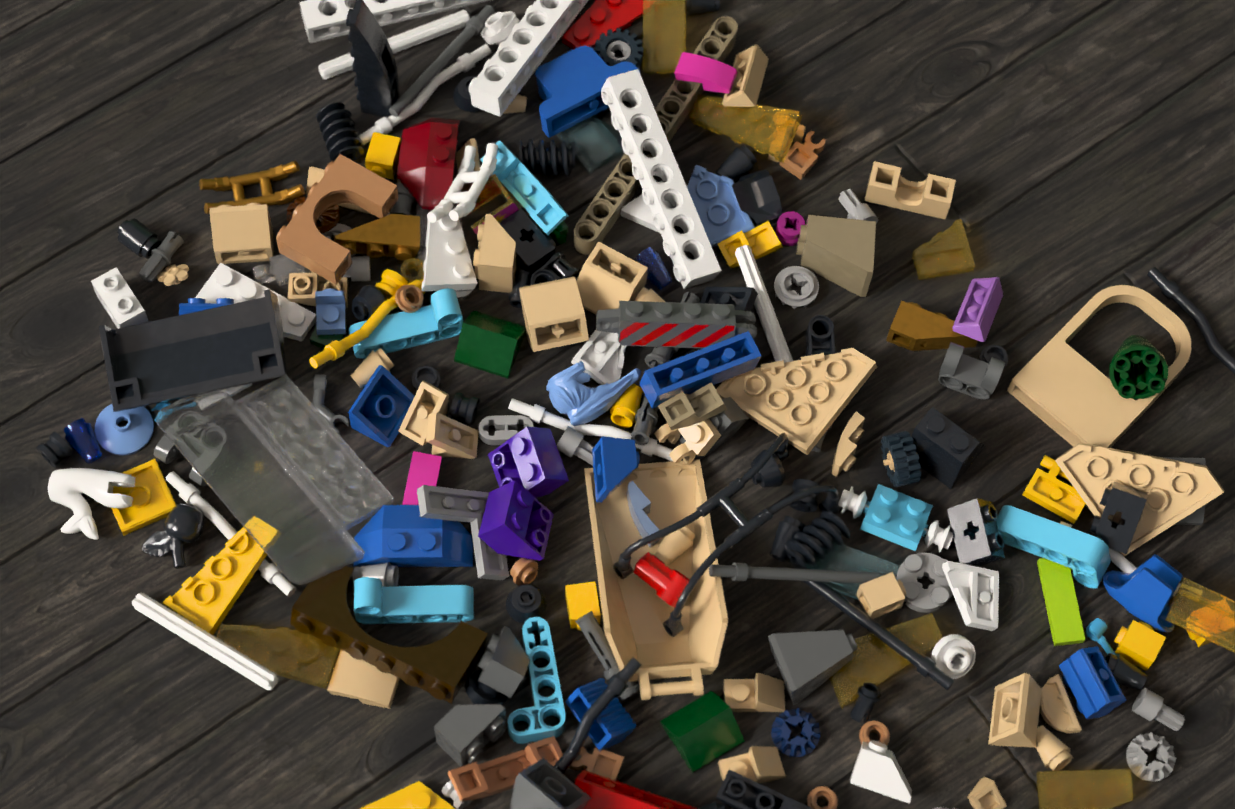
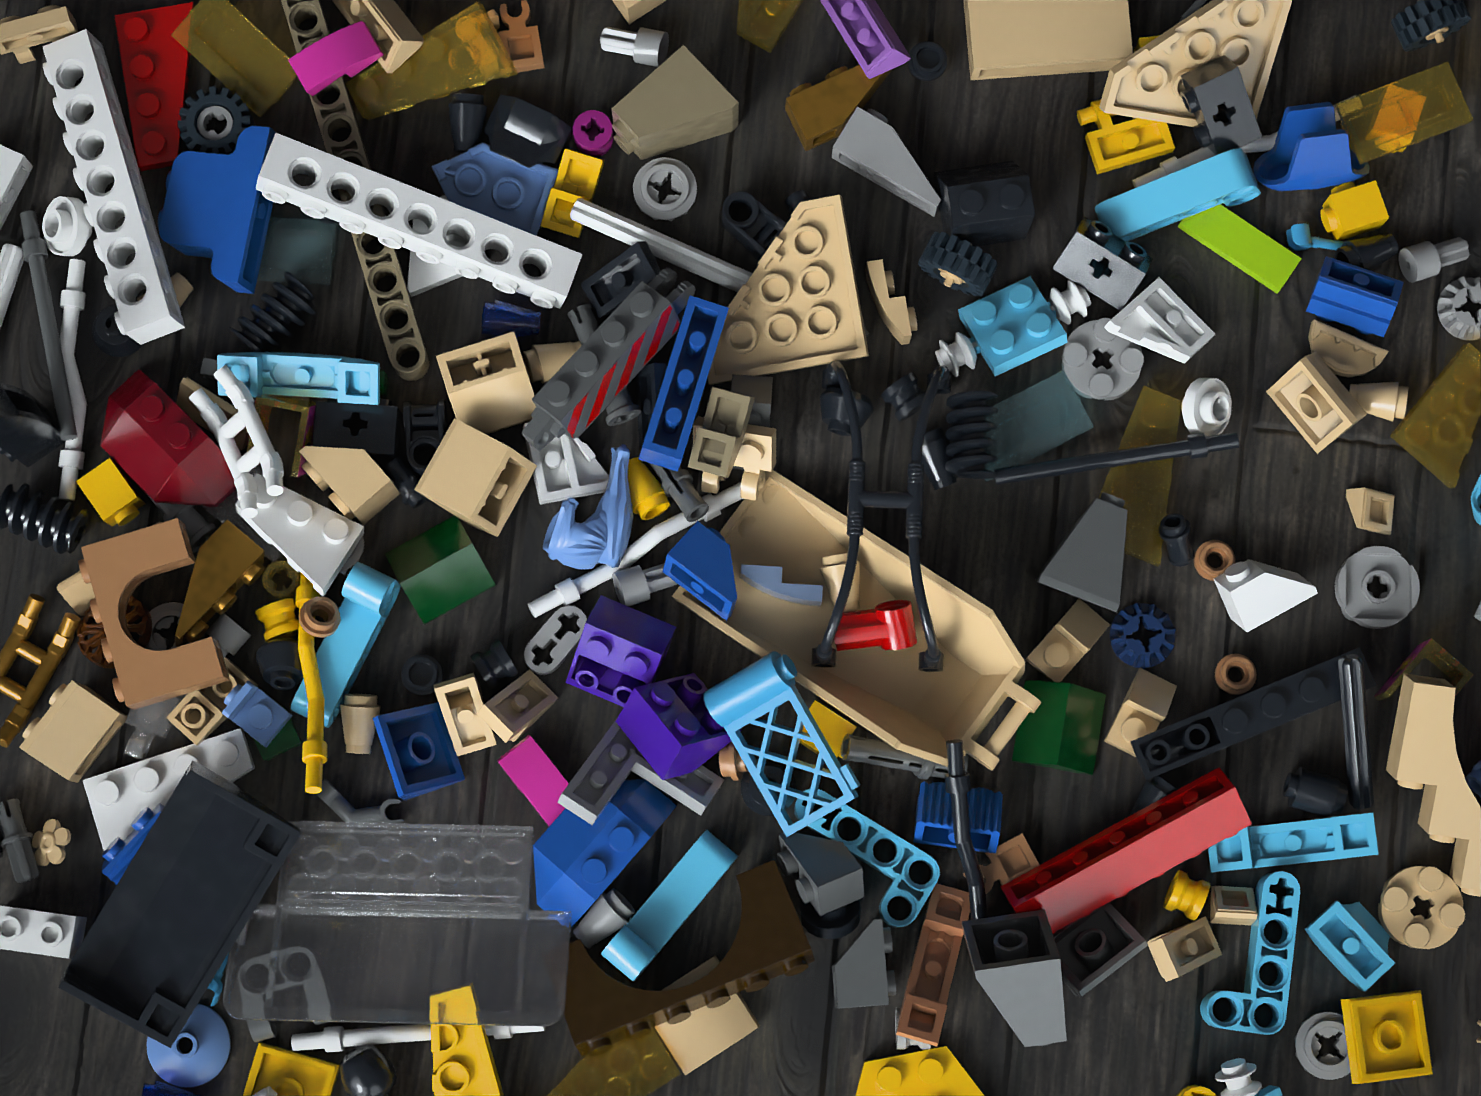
camera: 45 degrees left, 15 degrees up
dark grey bar [709,562,880,584] -> none
tan brick [856,572,906,619] -> none
dark grey piece [938,342,1005,400] -> none
none -> piece [704,651,860,837]
none -> light grey slope [831,106,941,217]

